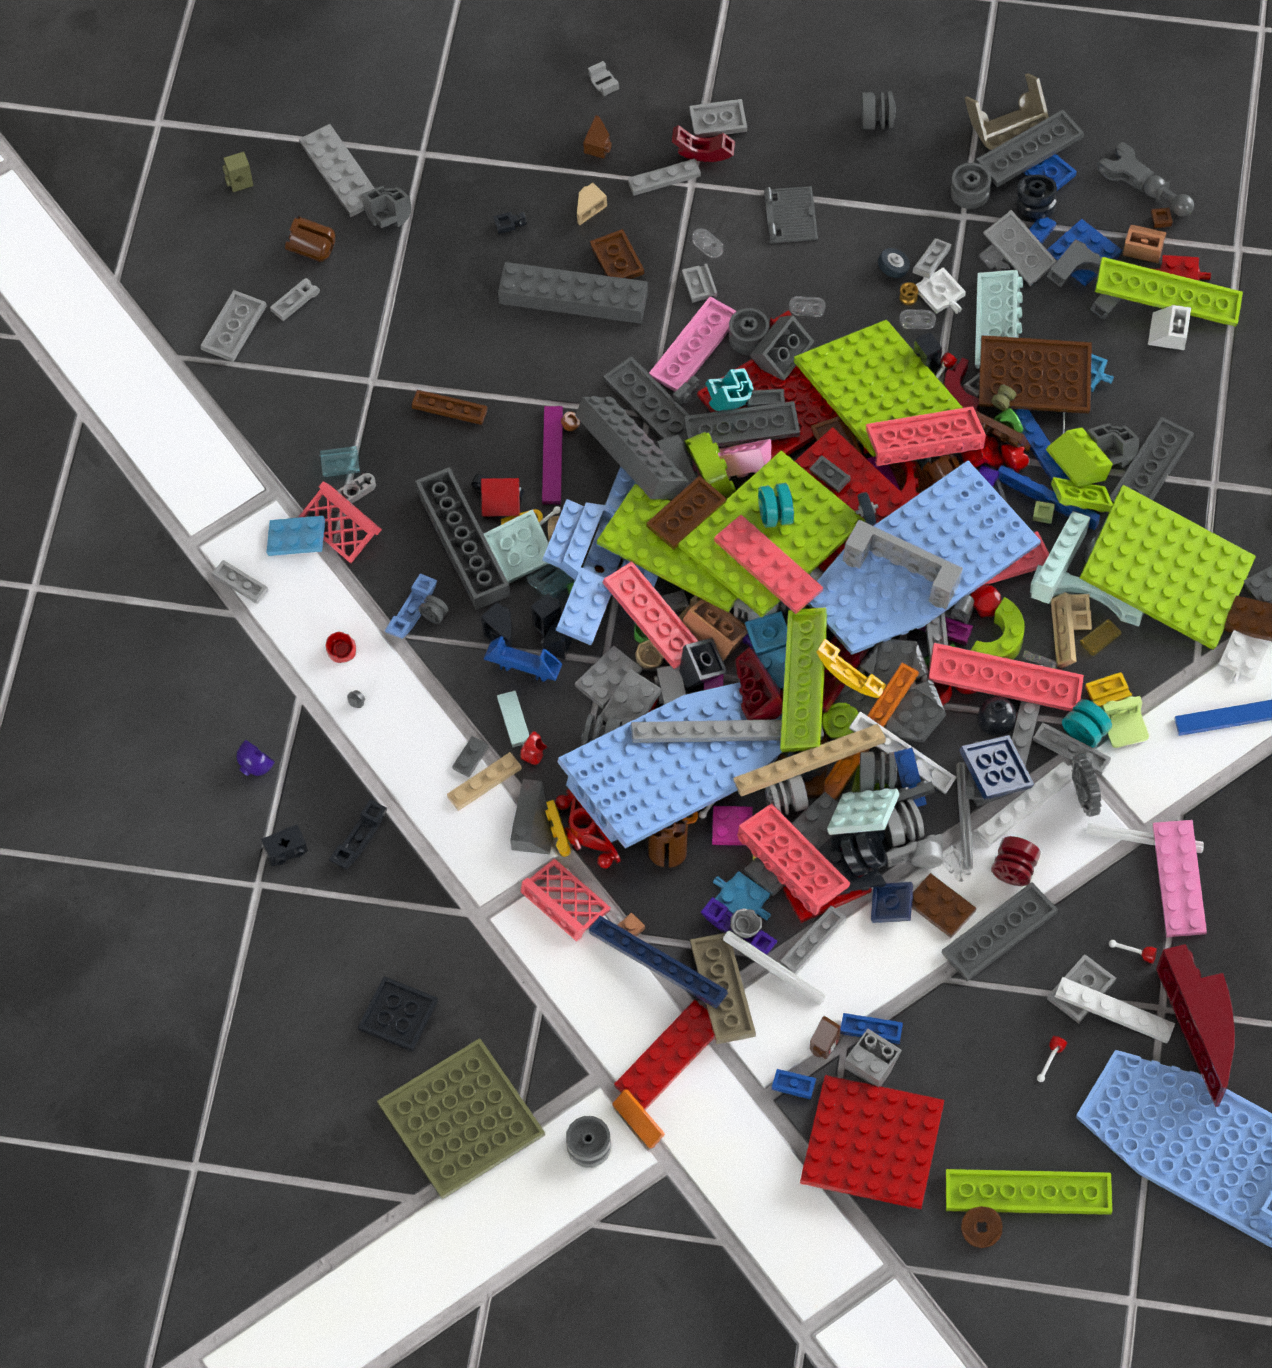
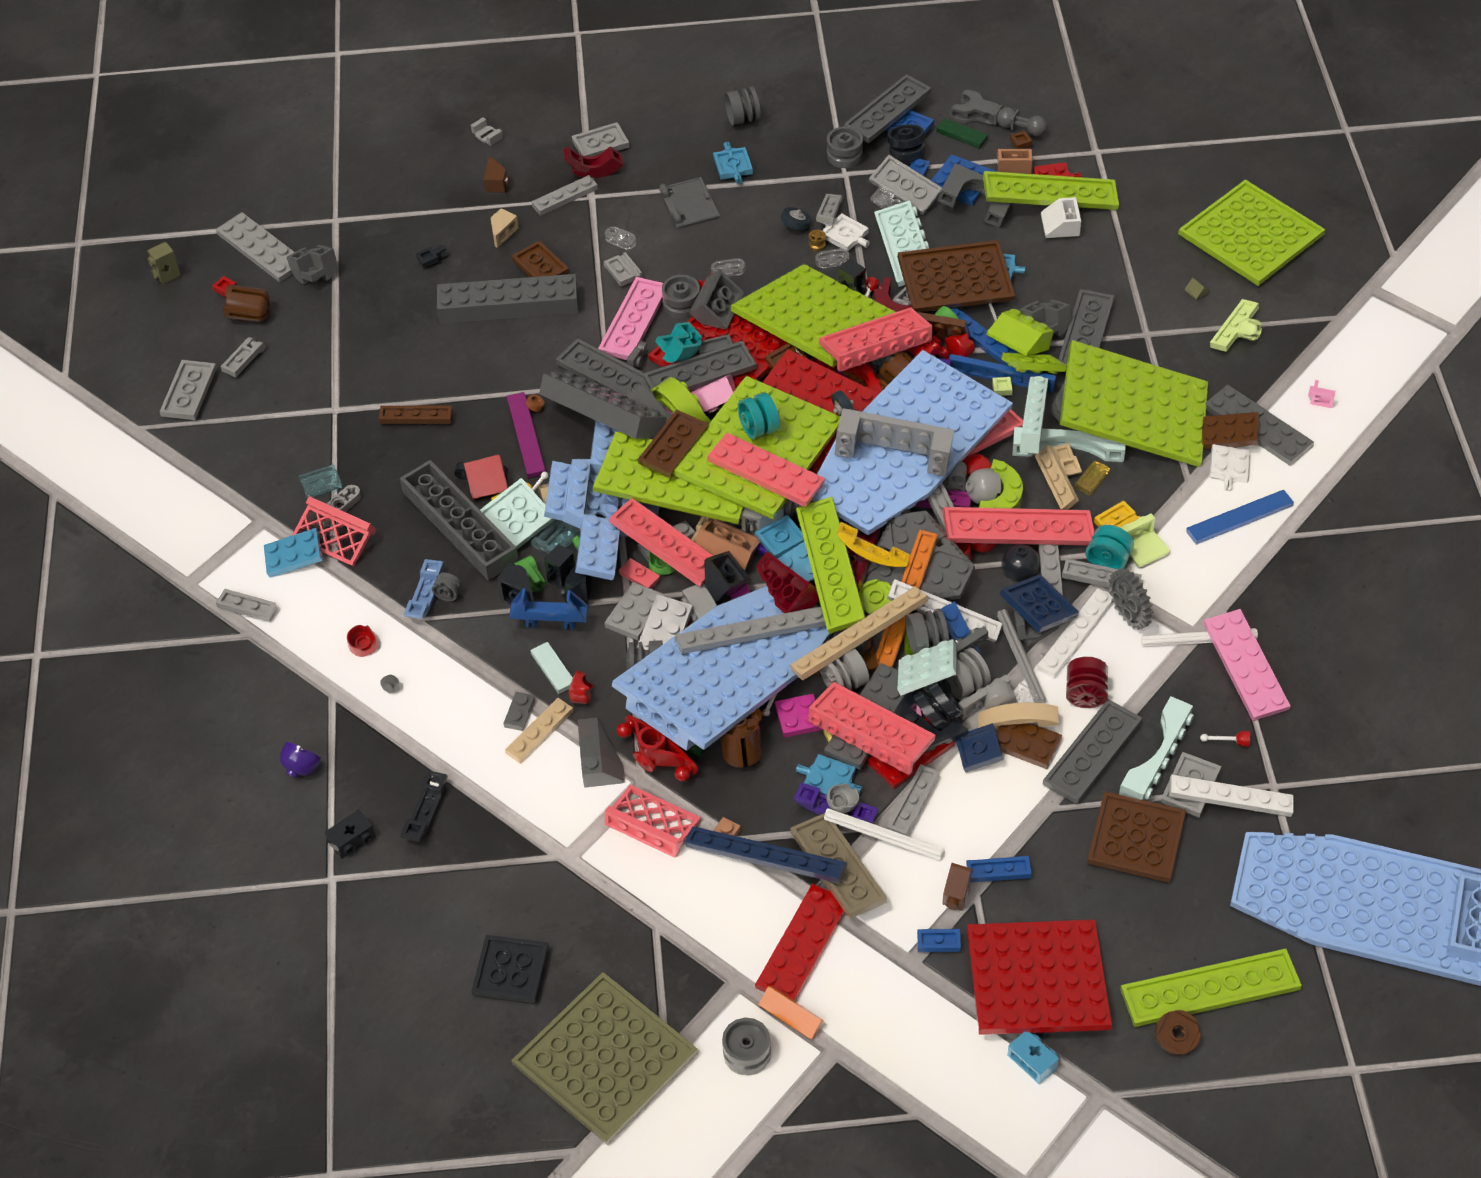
camera: 15 degrees left, 10 degrees down
yellow plate [545,800,571,857] -> none
tan hair [635,640,664,669] -> none
dark grey plate [810,455,851,493] -> none
light grey slope [845,1029,902,1087] -> none
dark tan windscreen [965,74,1049,150] -> none
olive wheel [991,385,1016,411] -> none
clear plate [1022,650,1058,669] -> none
hinge [1037,1036,1067,1082] -> none
dark red slope [1156,944,1235,1107] -> none
none -> red plate [212,276,237,298]
none -> bright green piece [514,556,546,593]
none -> coral plate [619,558,660,589]
none -> dark azure plate [713,141,753,184]
none -> dark green tile [936,118,988,149]
none -> light grey cylinder [966,468,1001,505]
none -> tan slope [978,702,1059,731]
none -> dark azure brick [1007,1032,1059,1085]
none -> reddish brown plate [1087,791,1186,883]
none -> light aqua arch [1119,696,1194,800]

